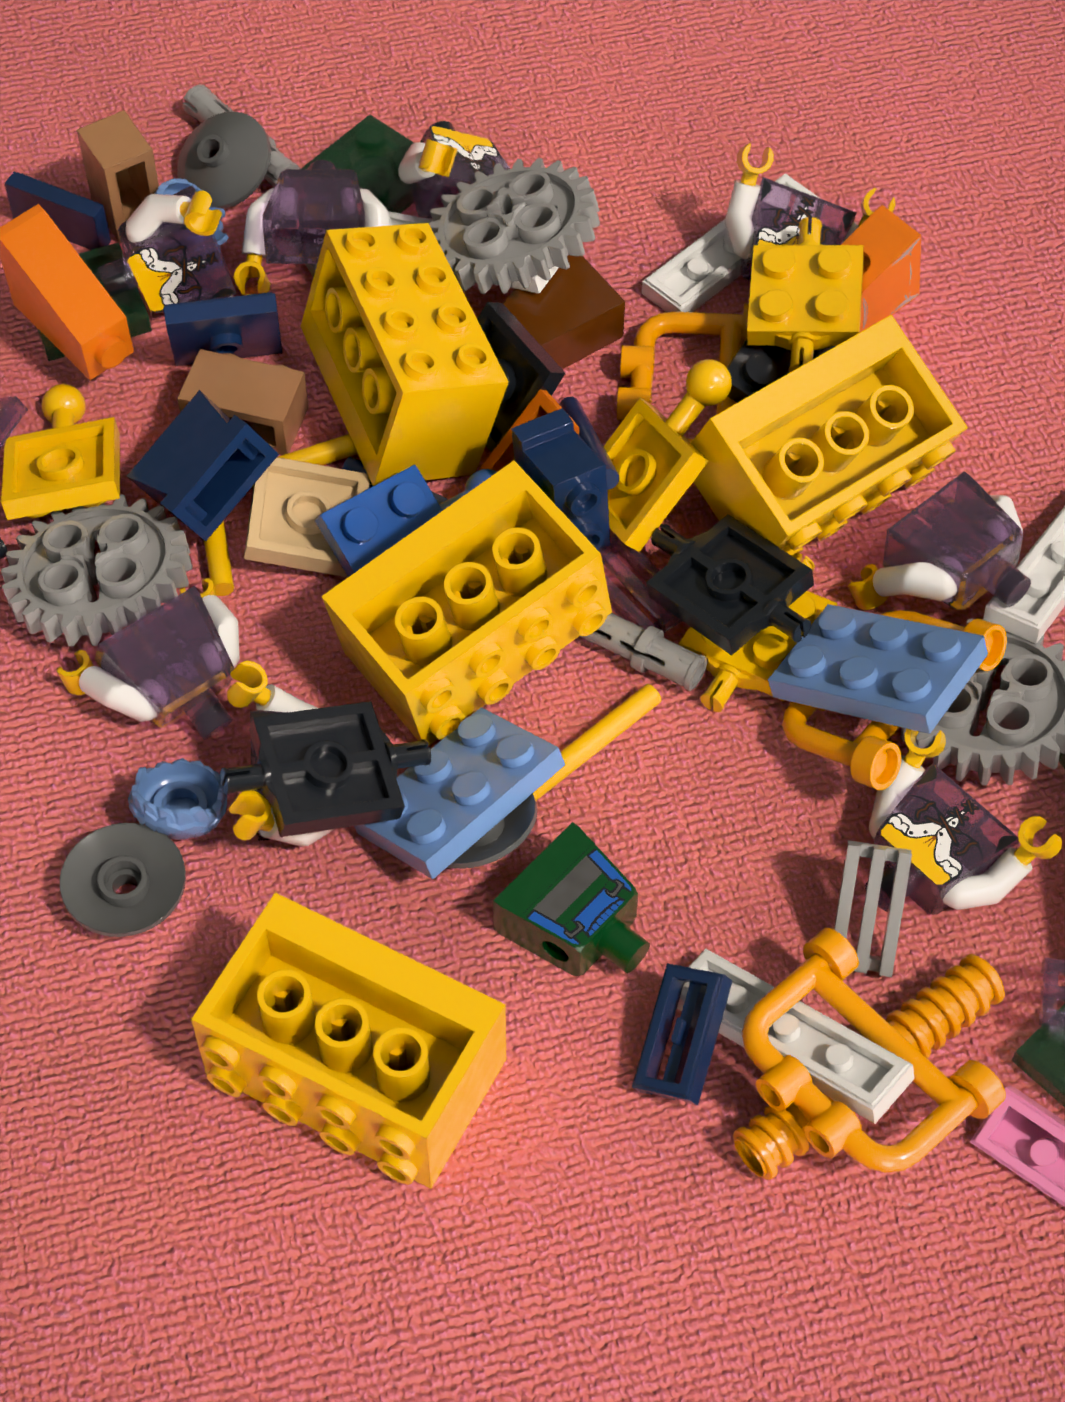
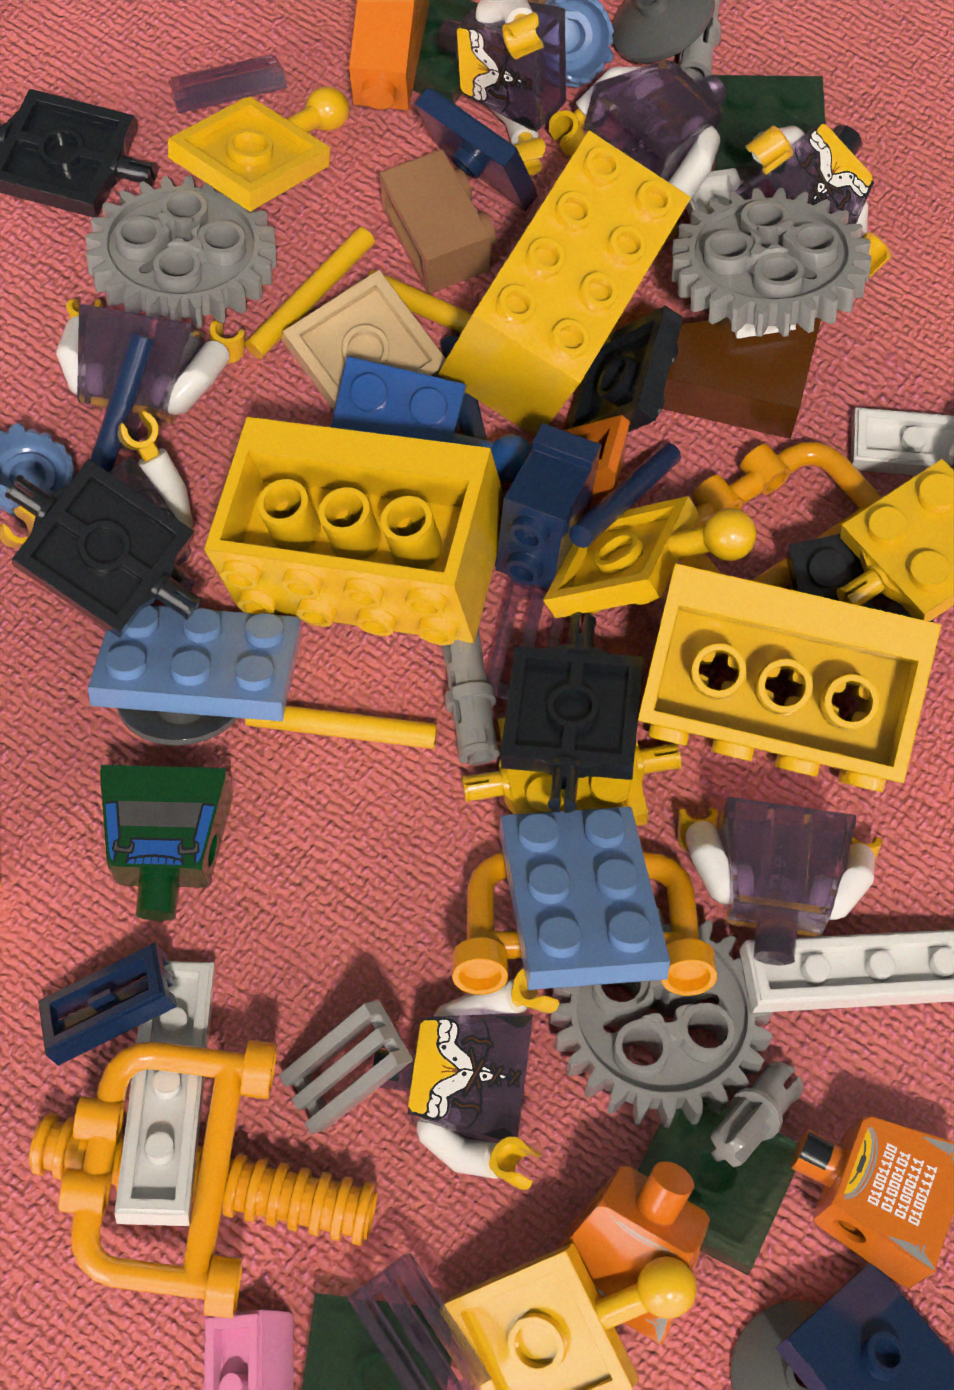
camera: 50 degrees right, 10 degrees up
dark blue hips [127,390,279,541] -> none
none -> dark blue bar [90,331,155,475]

